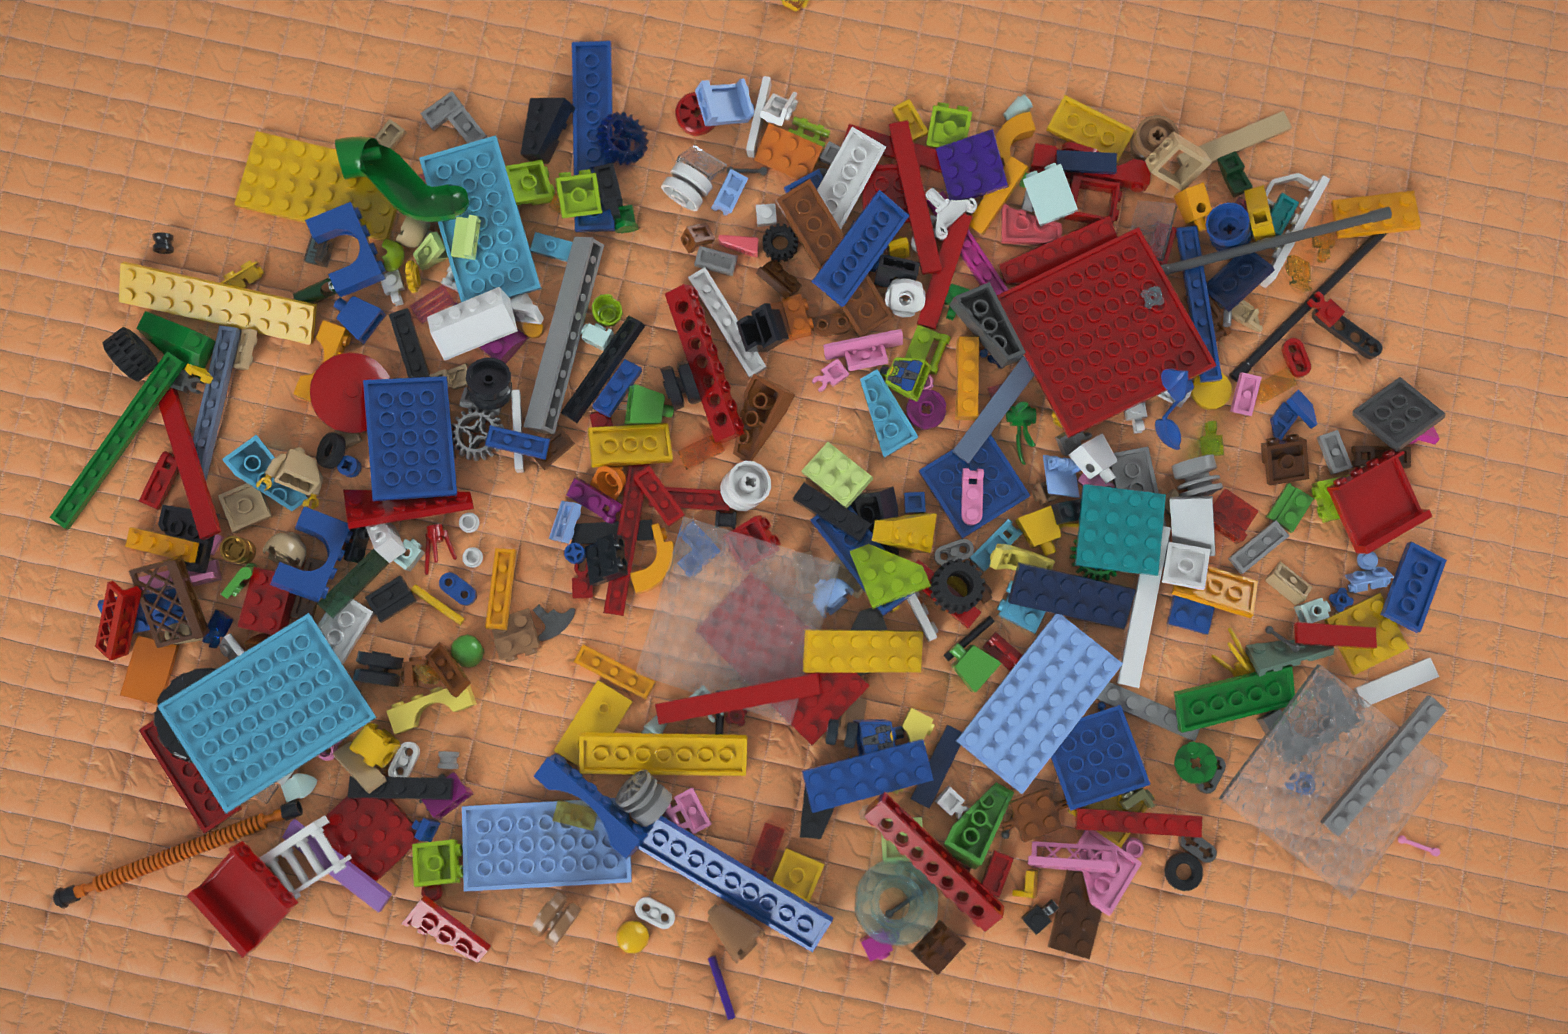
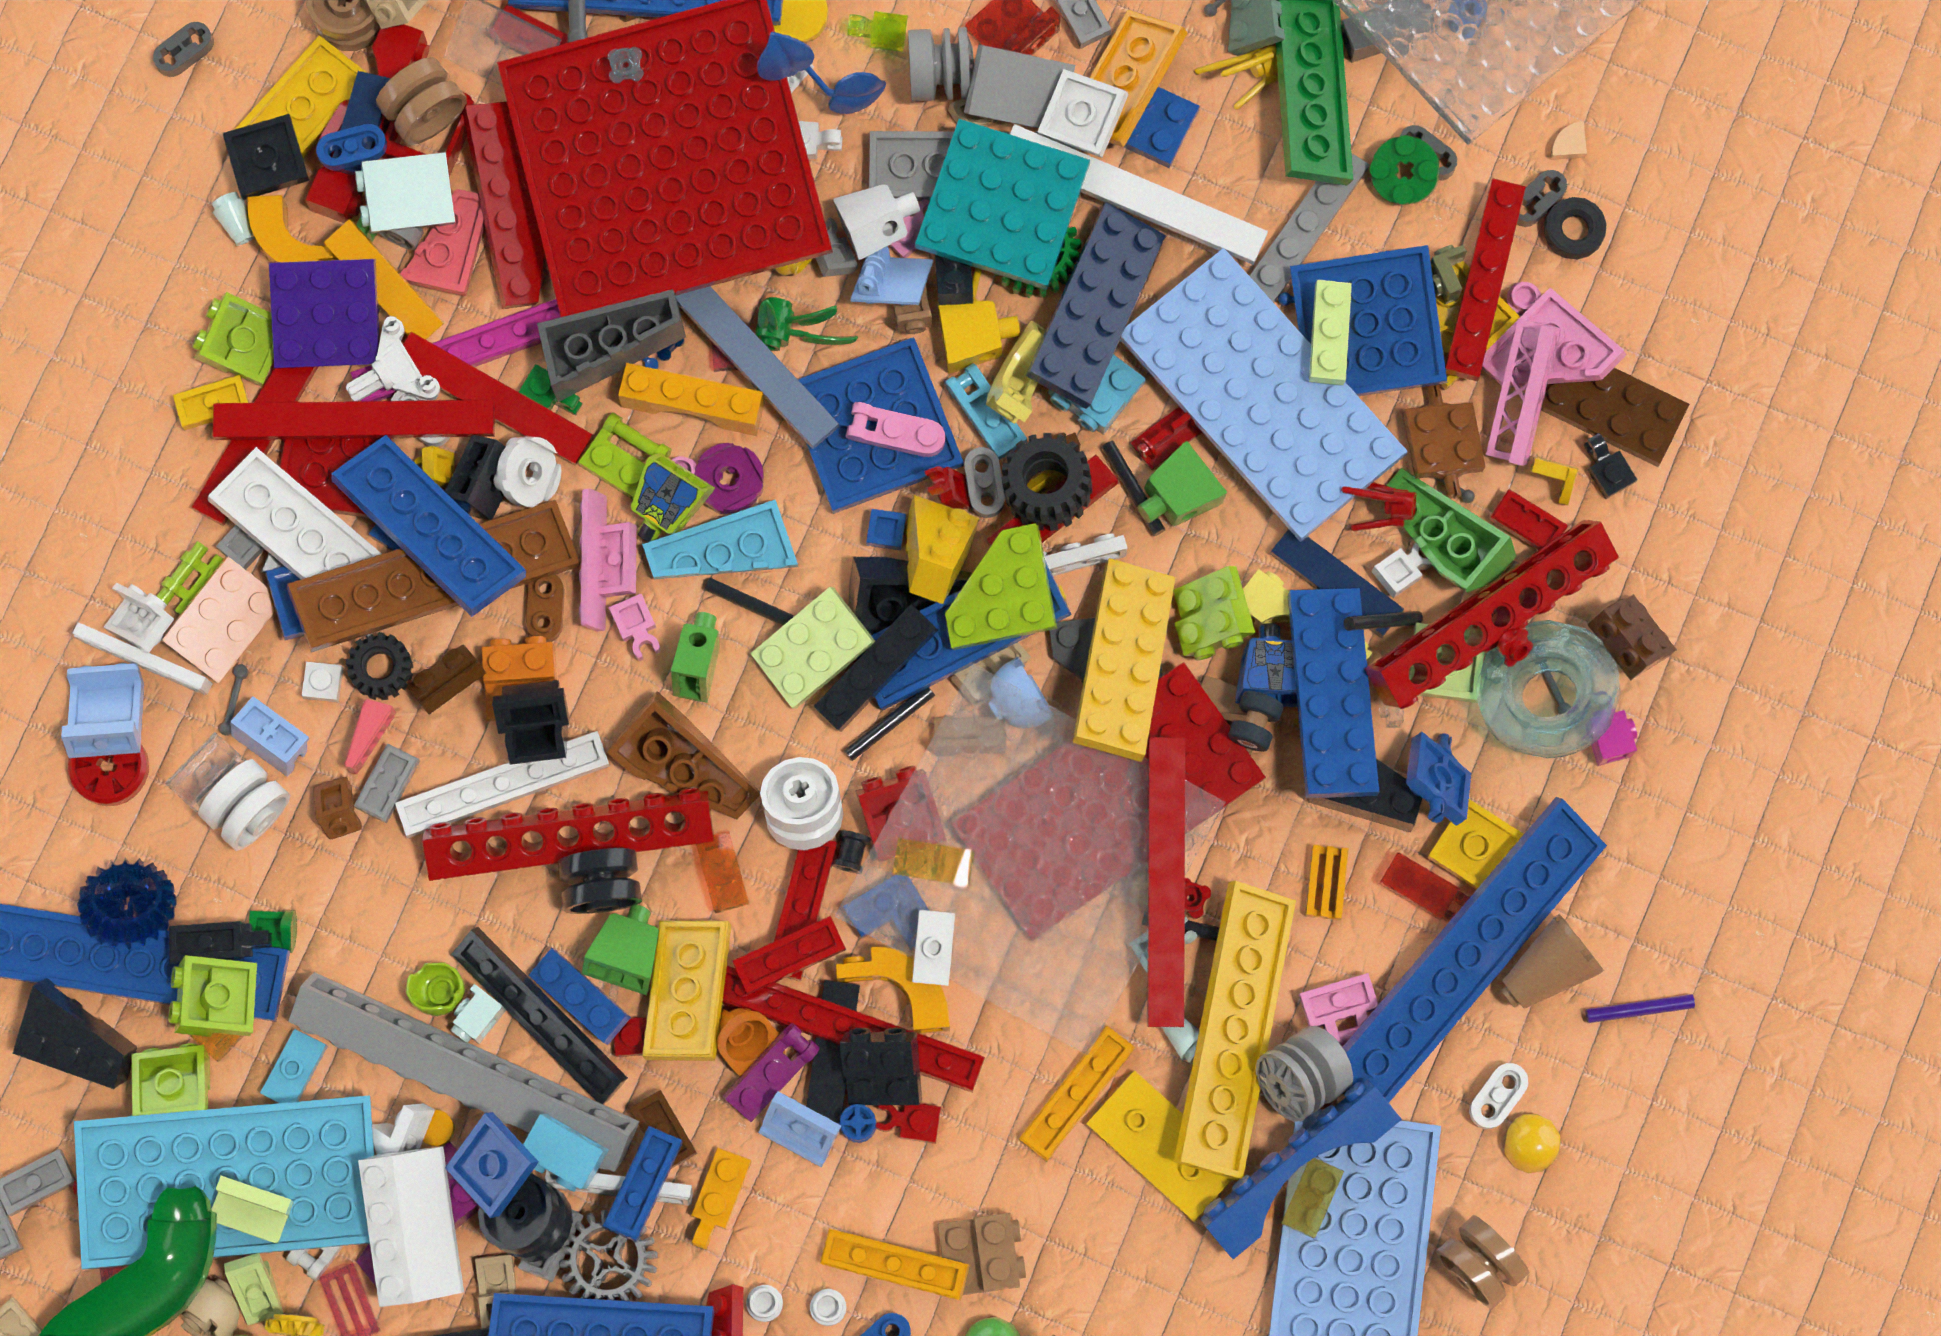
camera: 80 degrees left, 5 degrees down
dark grey piece [533,604,575,641] -> none
none -> dark grey beam [153,22,214,77]
none -> black plate [223,114,310,200]
none -> blue plate [316,124,387,170]
none -> medium nougat wheel [376,57,467,145]
none -> plate [445,1112,539,1218]
none -> medium azure brick [523,1113,609,1192]
none -> bright green torso [671,612,720,703]
none -> light orange plate [691,1148,752,1250]
none -> black bar [705,577,794,626]
none -> black bar [844,688,935,761]
none -> clear yellow slope [892,838,975,887]
none -> white plate [912,910,955,986]
none -> red plate [925,466,971,510]
none -> lime plate [1173,566,1255,661]
none -> light orange tile [1305,844,1349,921]
none -> yellowish green plate [1309,280,1352,385]
none -> red plant [1341,482,1416,531]
none -> black bar [1343,611,1423,631]
none -> blue plate [1406,732,1472,826]
none -> red plate [1497,628,1533,667]
none -> light nougat tile [1551,121,1587,159]

